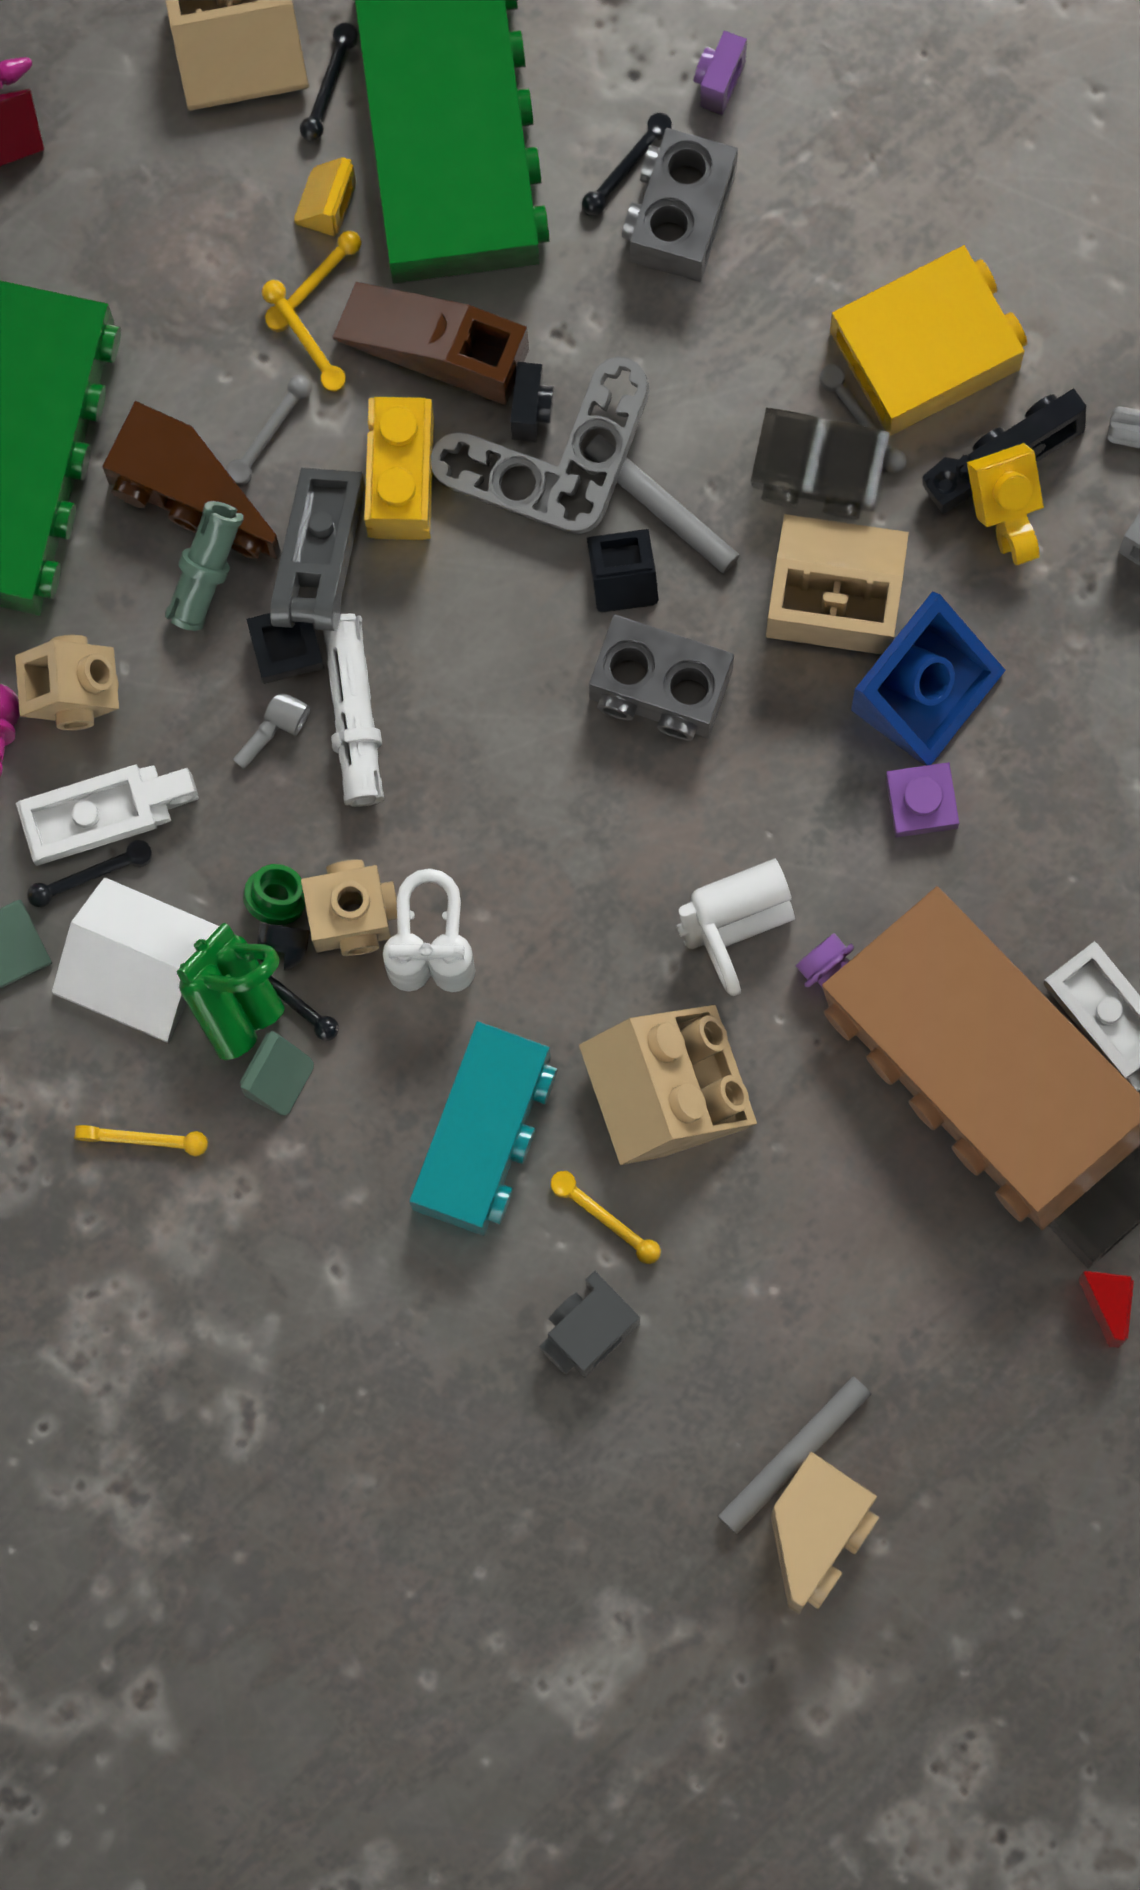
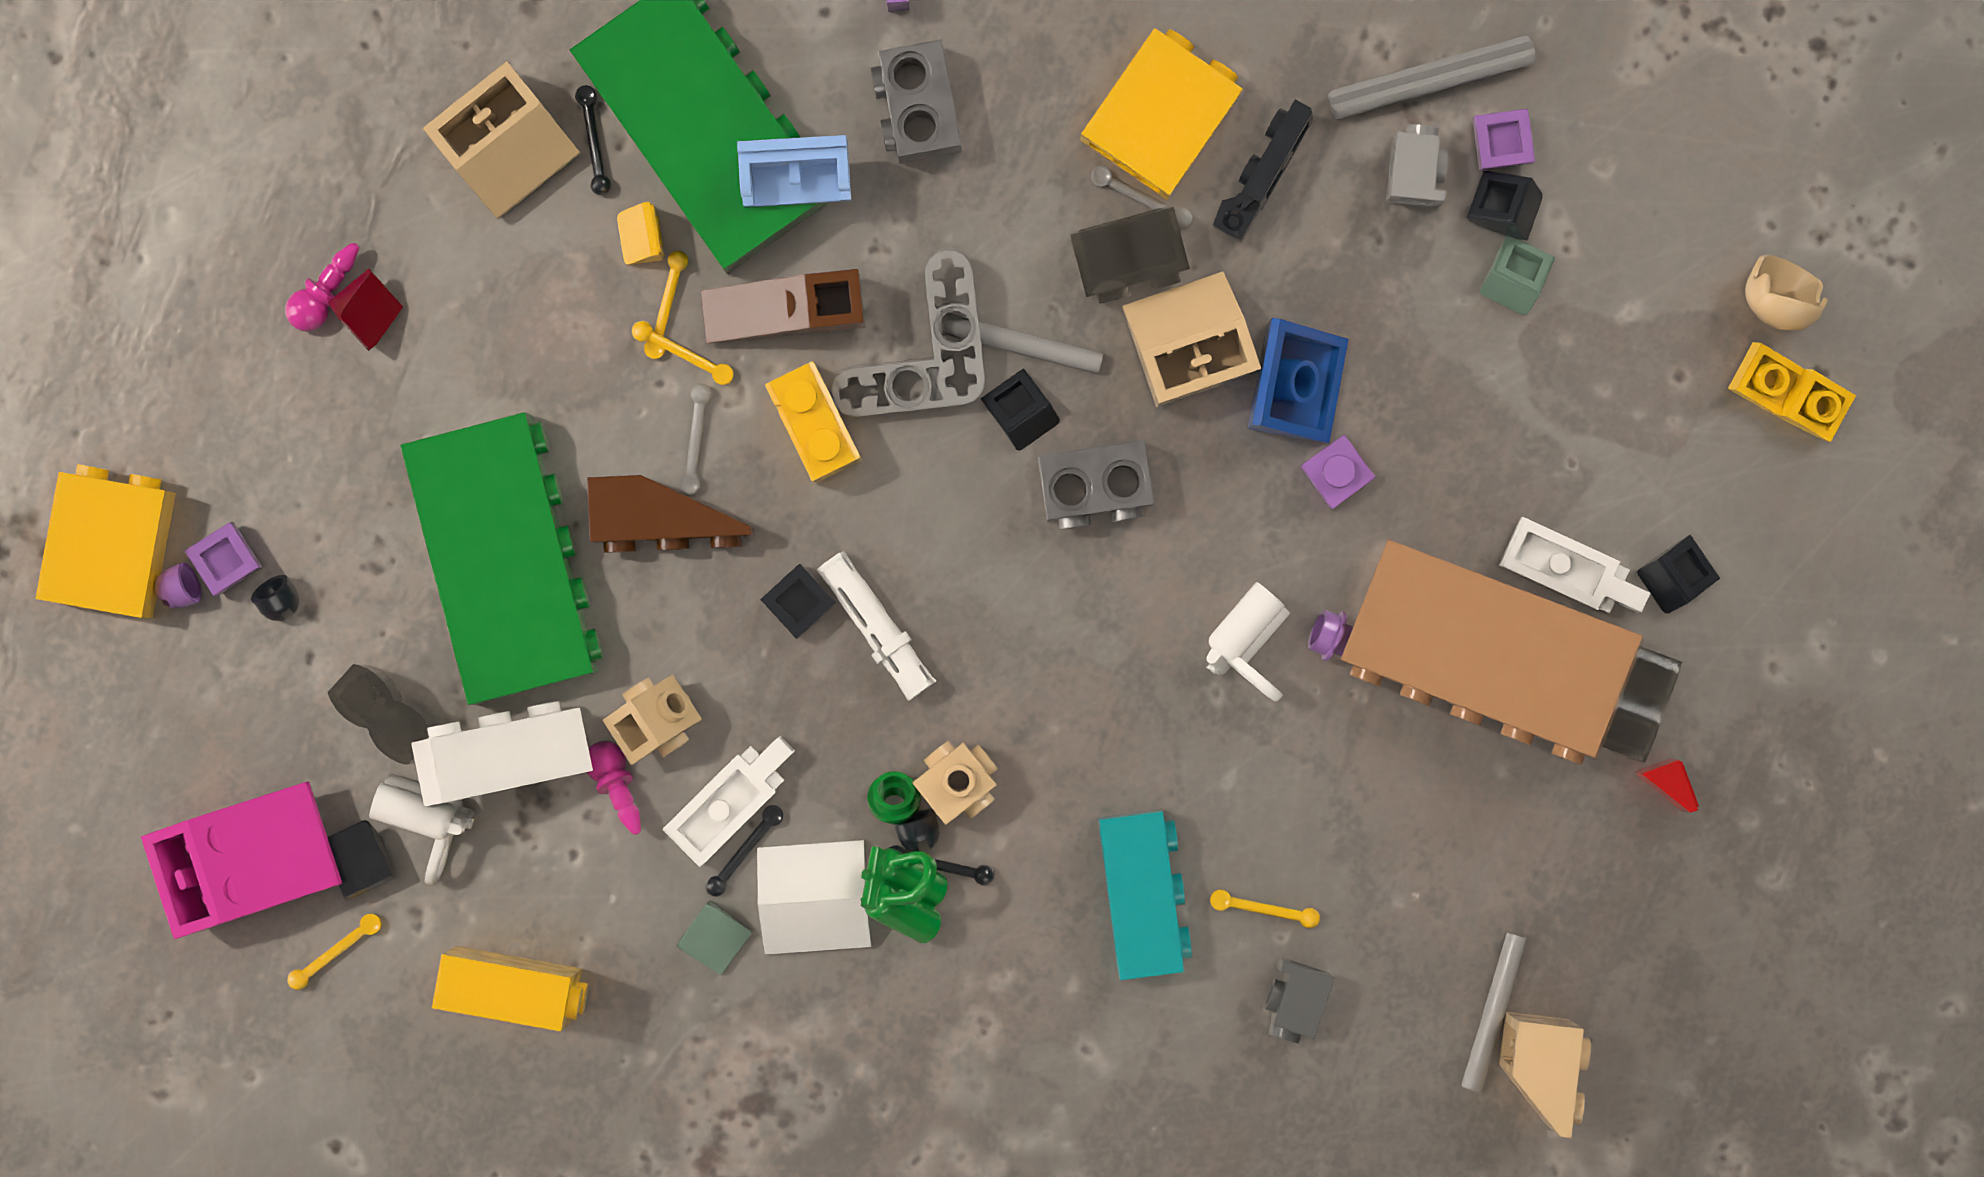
camera: 30 degrees left, 10 degrees up
yellow hinge [74,1125,208,1156] -> none
sand green pin [165,501,243,631] -> none
light grey hand [233,694,310,769] -> none
sand green slope [240,1031,314,1116] -> none
dark grey plate [270,468,366,631] -> none
white piece [382,868,476,992] -> none
black plate [510,362,554,442] -> none
tan slope [579,1005,757,1165] -> none
black hinge [581,113,672,215] -> none
yellow plate [967,443,1044,566] -> none
none -> light blue hinge [737,135,851,207]

